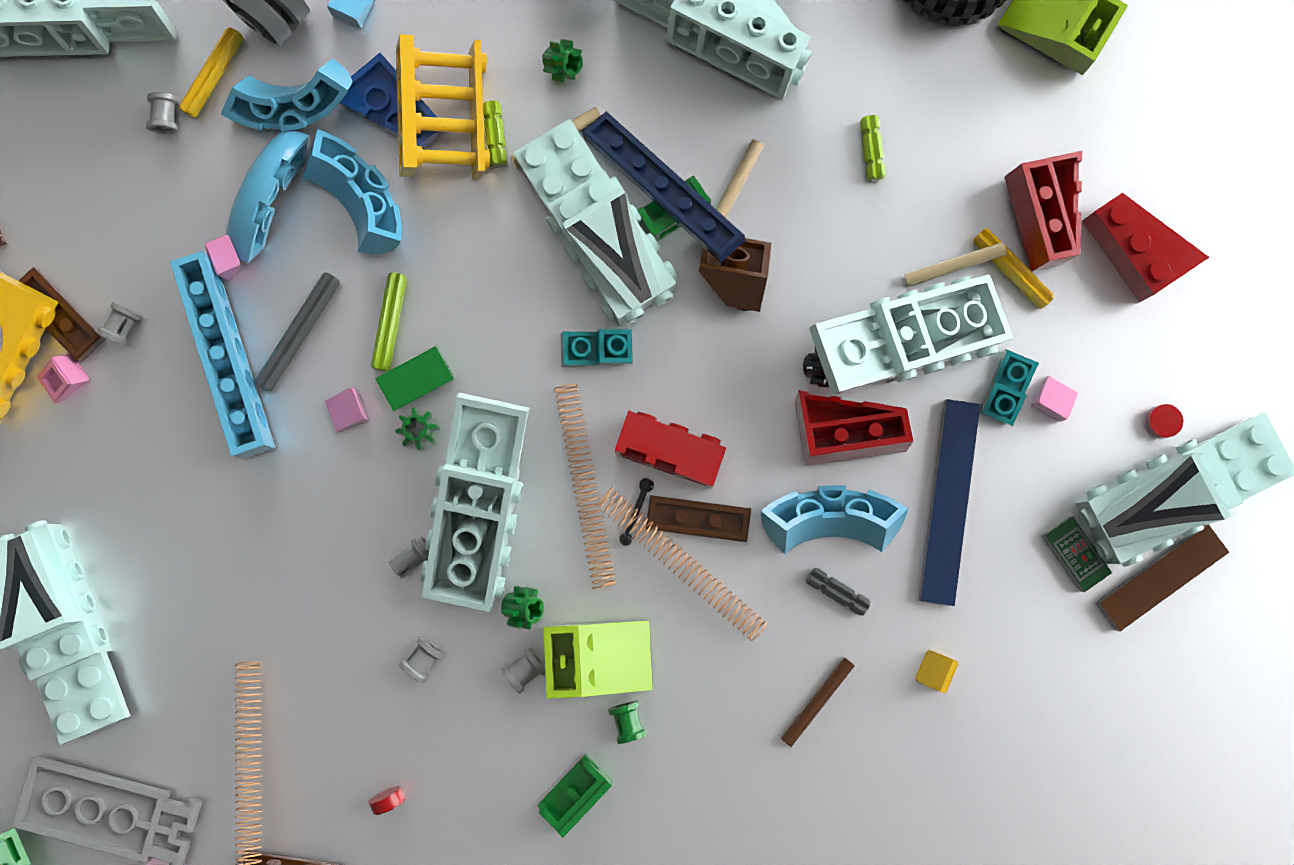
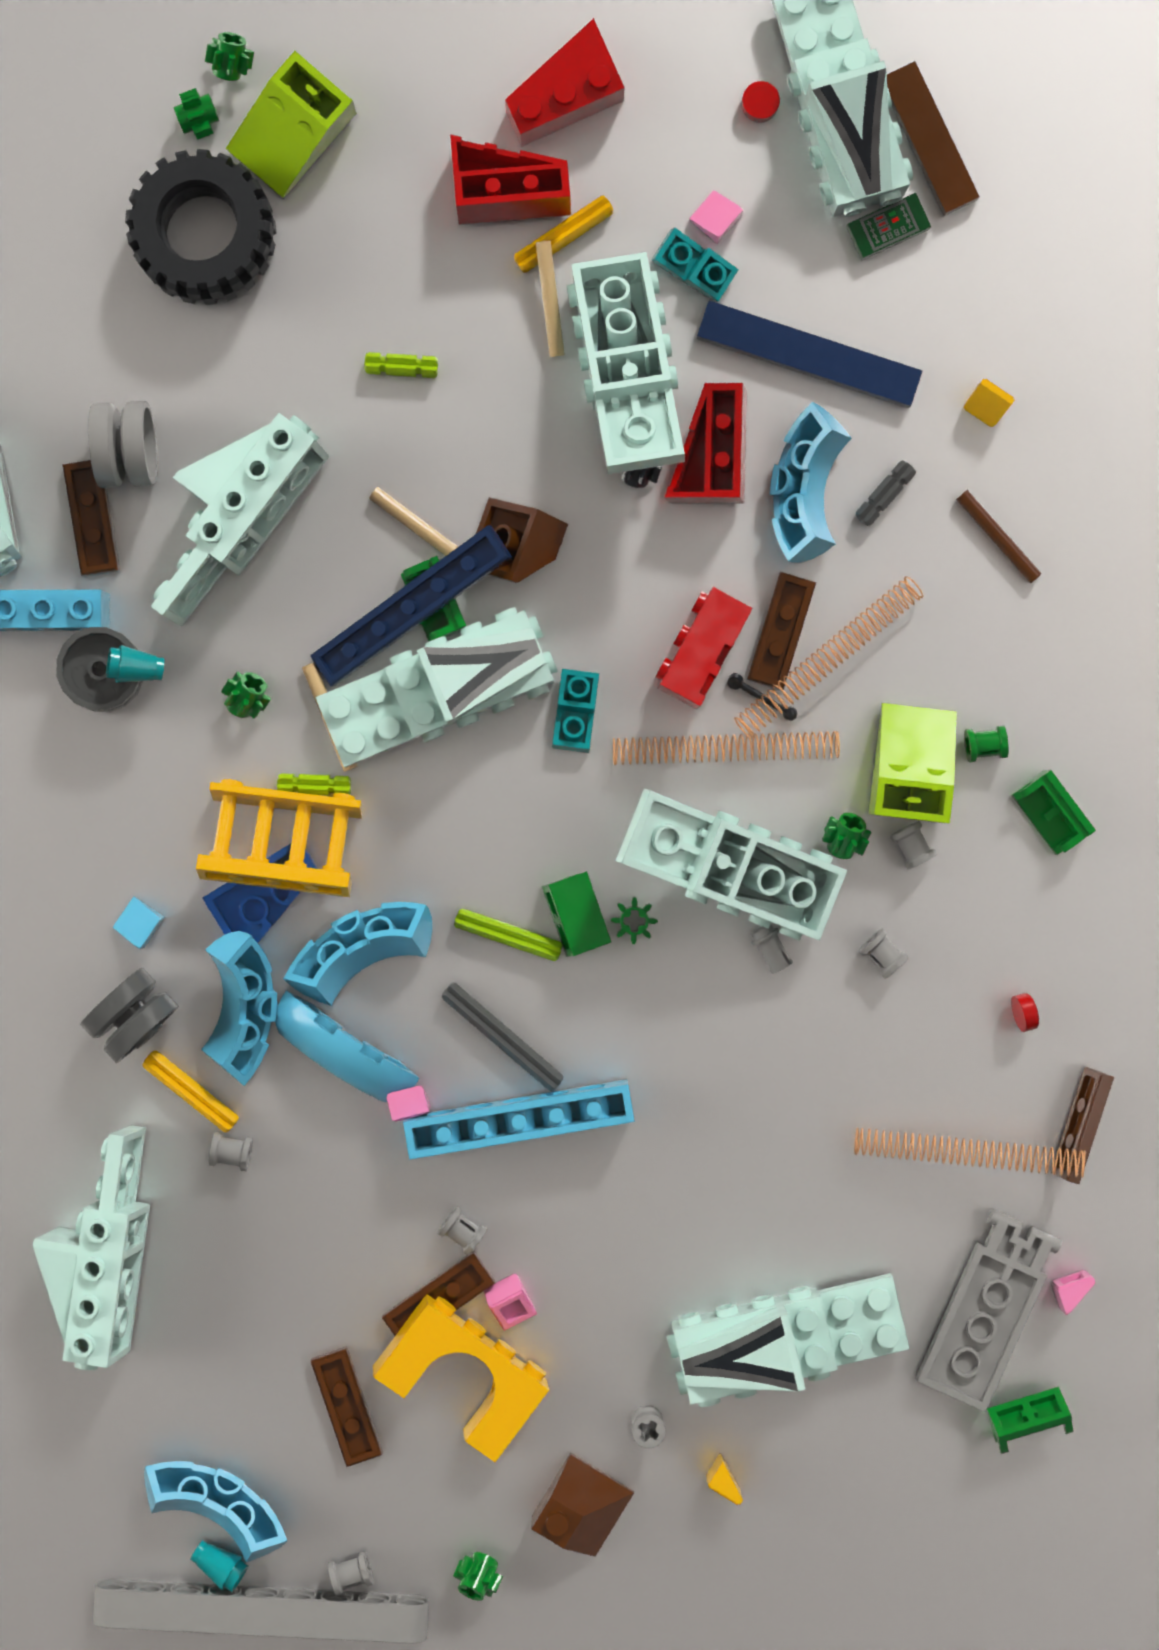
camera: 80 degrees left, 5 degrees up
bright pink slope [325,387,369,433] -> none

